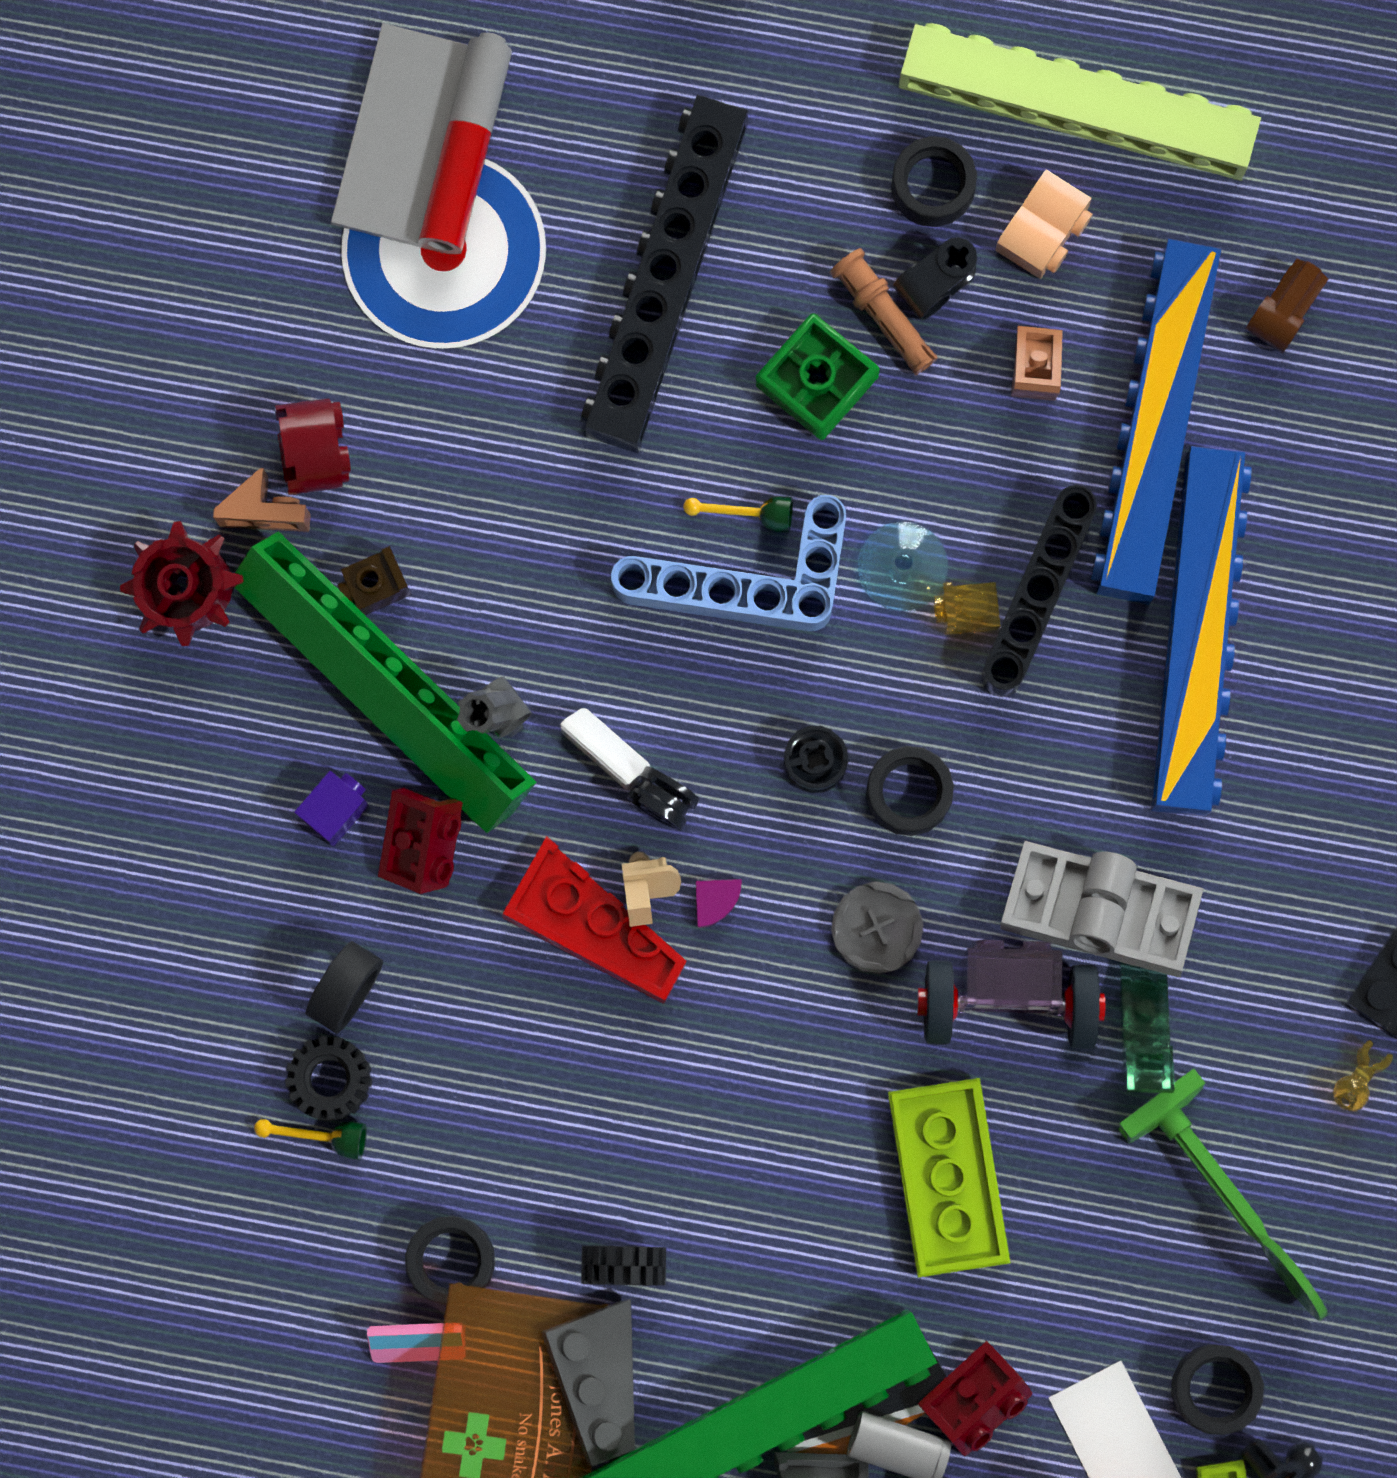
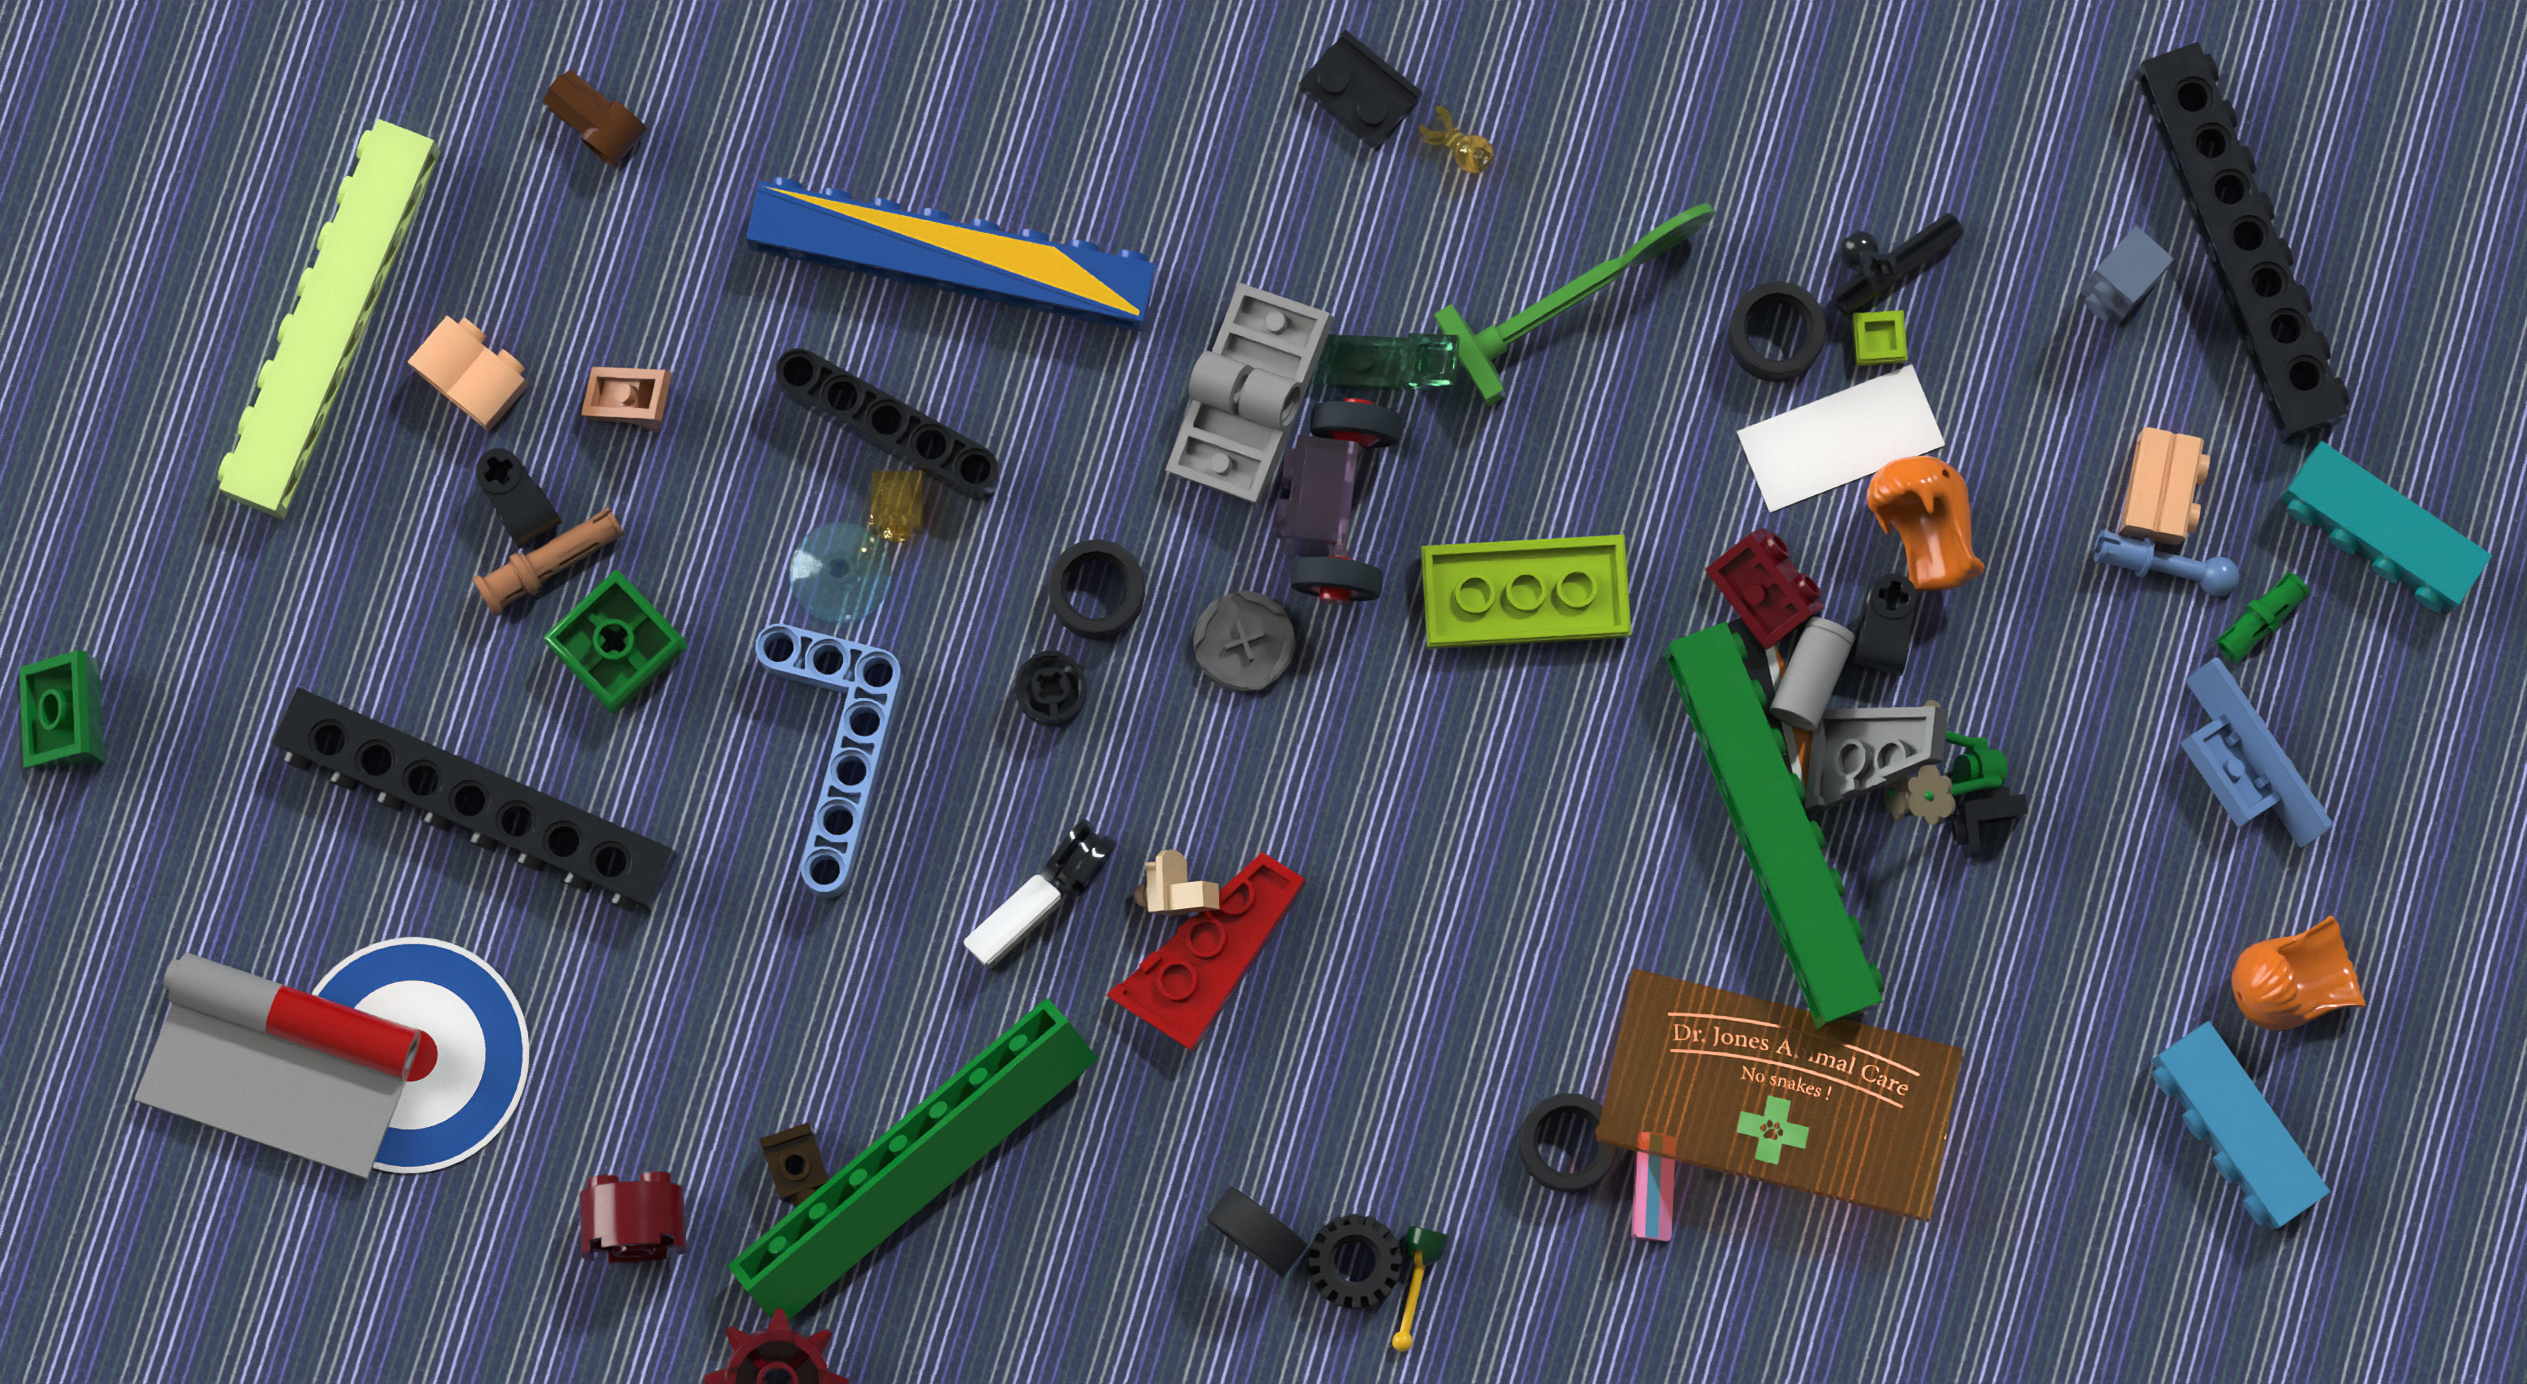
camera: 90 degrees left, 0 degrees up
nougat slope [213,468,311,532] -> none
dark purple brick [294,771,369,847] -> none
dark red bracket [378,788,463,894] -> none
dark grey piece [457,676,532,738] -> none
dark grey wing [541,1299,635,1467] -> none
black tyre [581,1246,666,1286] -> none
hinge [683,496,793,533] -> none
magenta tile [696,879,742,928] -> none
black tyre [891,136,977,227] -> none
blue brick [1091,239,1221,605] -> none

